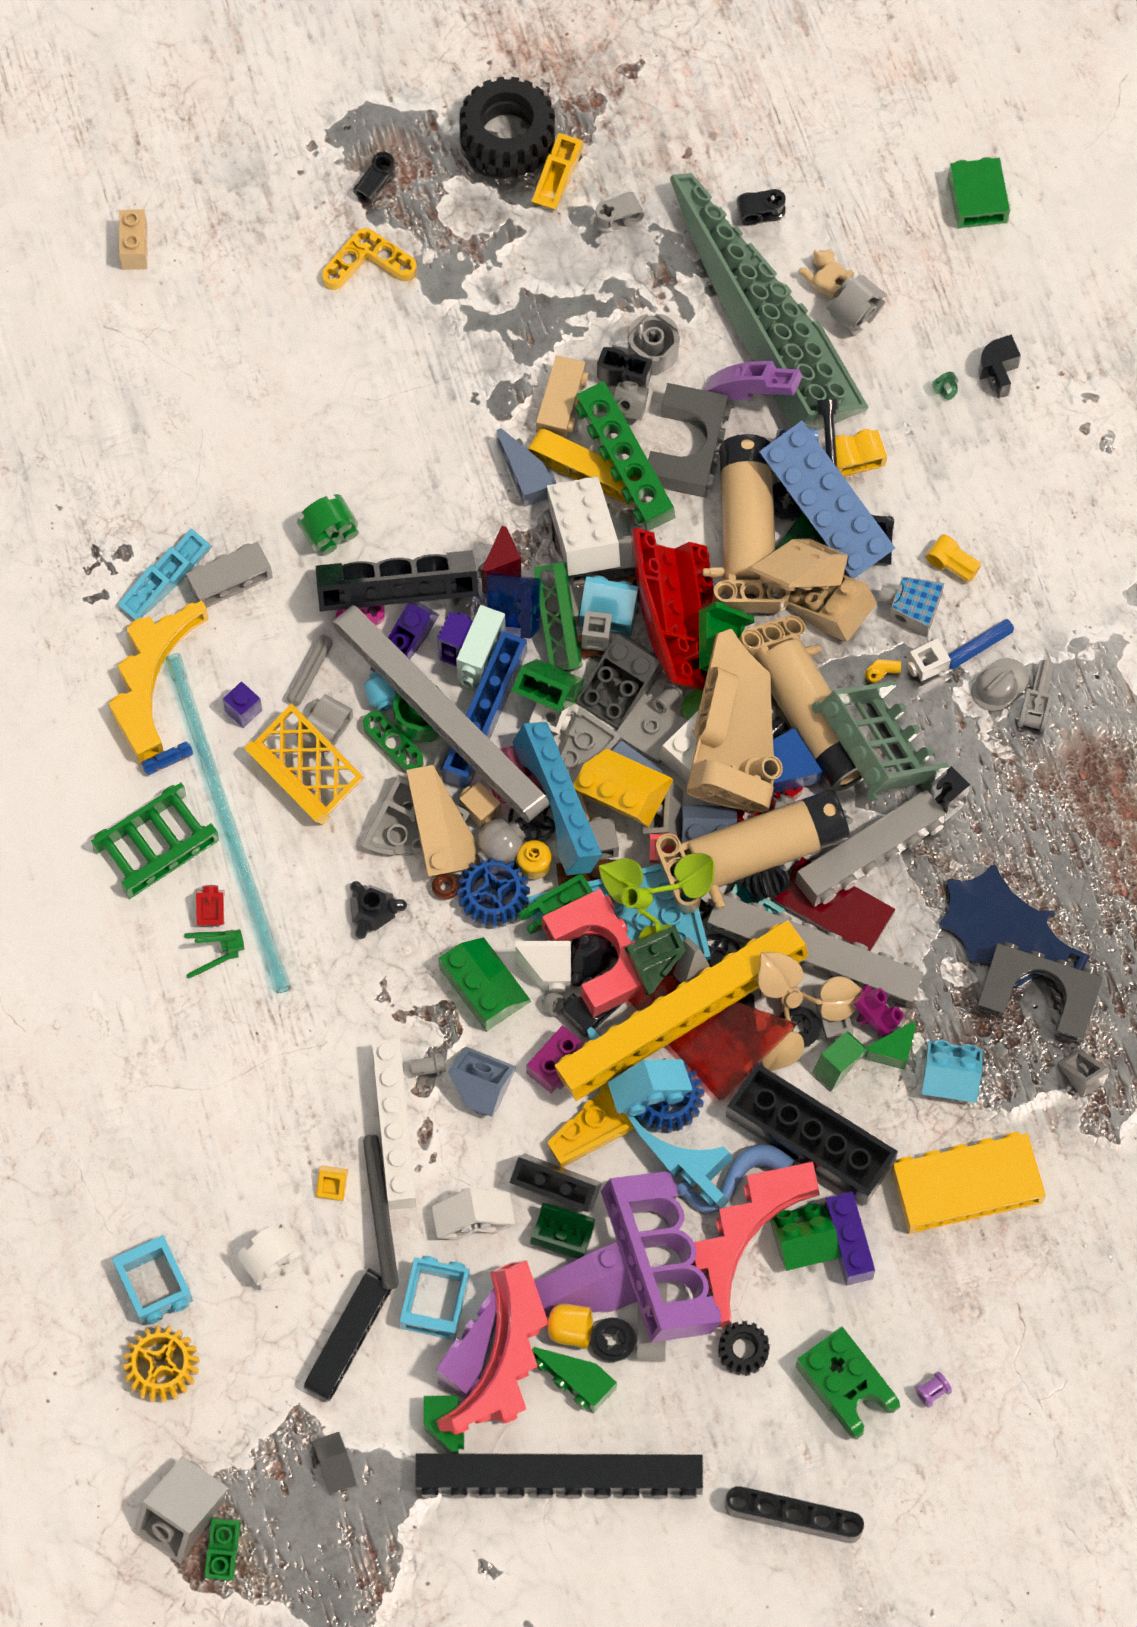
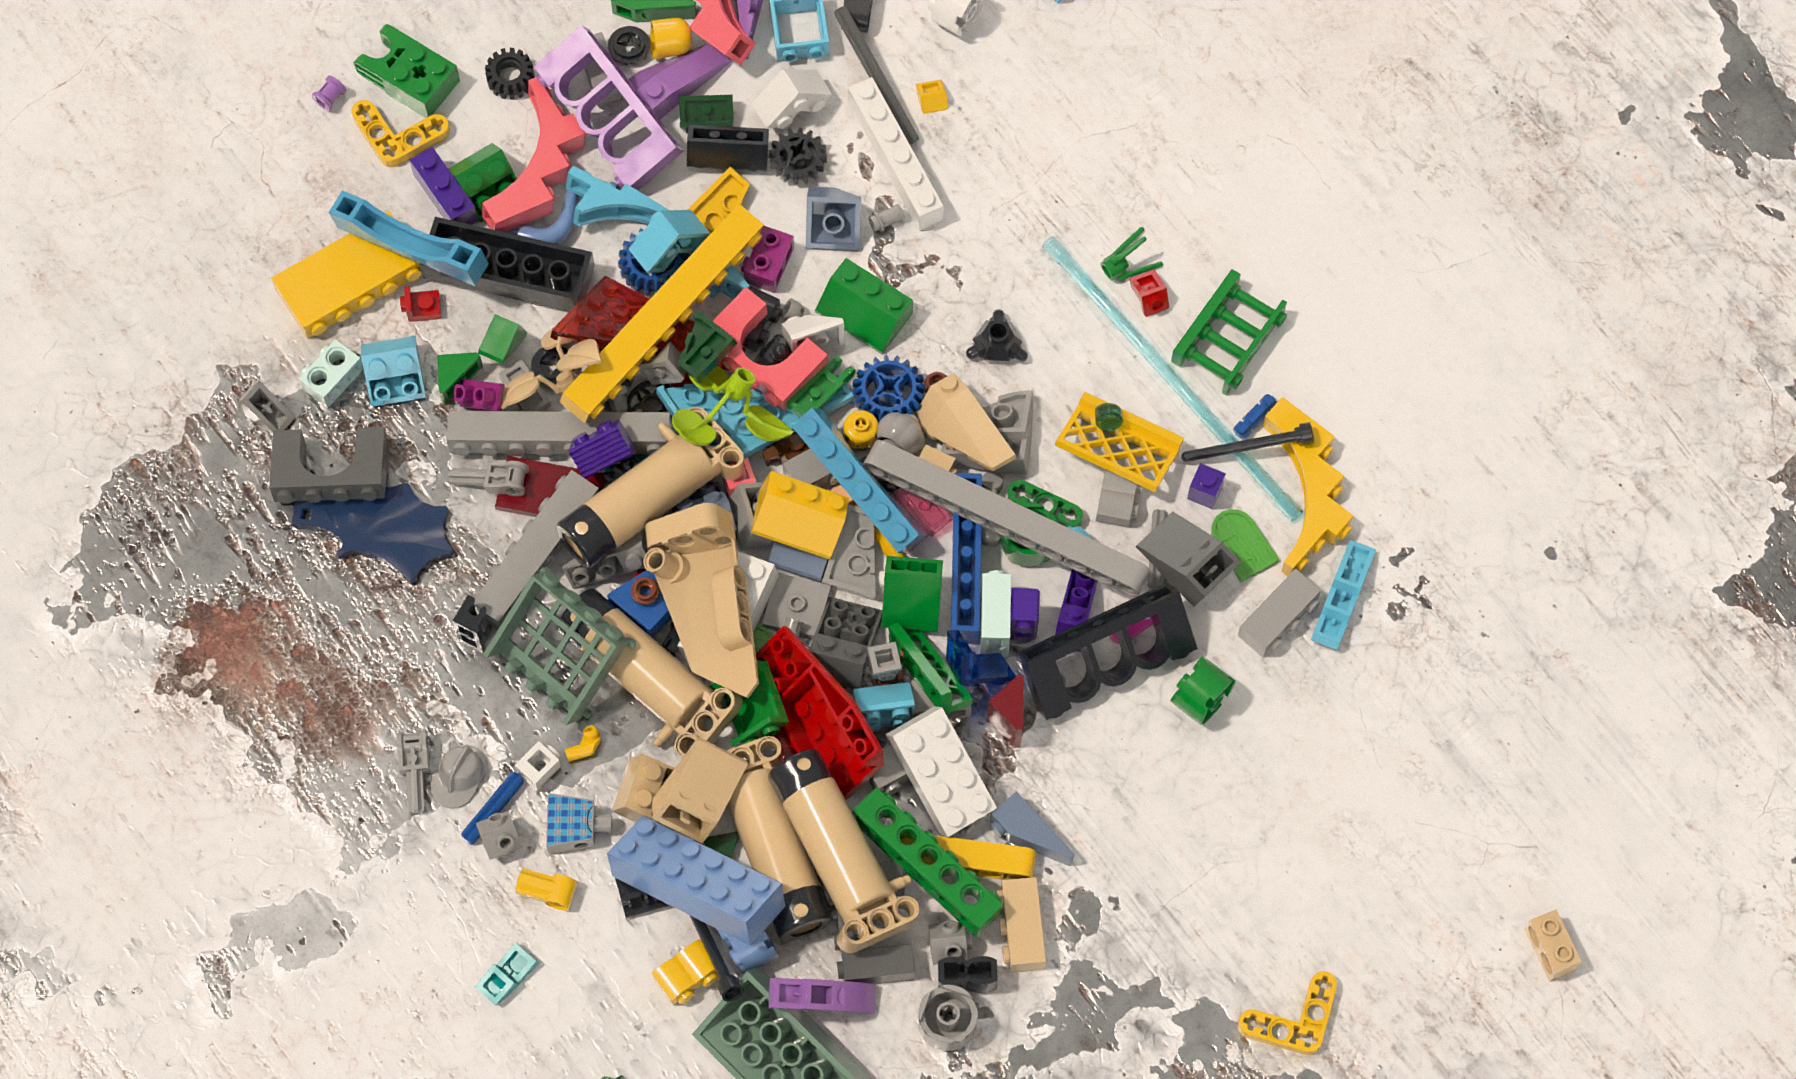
camera: 160 degrees right, 0 degrees up
none -> light aqua brick [299,339,364,408]
none -> dark azure arch [328,190,488,286]
none -> yellow beam [351,100,450,167]
none -> red bracket [400,286,441,322]
none -> light grey connector [448,461,529,496]
none -> slope [474,942,539,1006]
none -> light grey brick [476,811,524,860]
none -> dark purple brick [568,420,636,479]
none -> copper plate [631,577,660,605]
none -> tan piece [768,749,920,953]
none -> black gear [769,127,827,185]
none -> clear green tile [1095,403,1123,431]
none -> slope [1135,512,1241,607]
none -> black piece [1181,422,1314,462]
none -> bright green window [1211,509,1279,582]

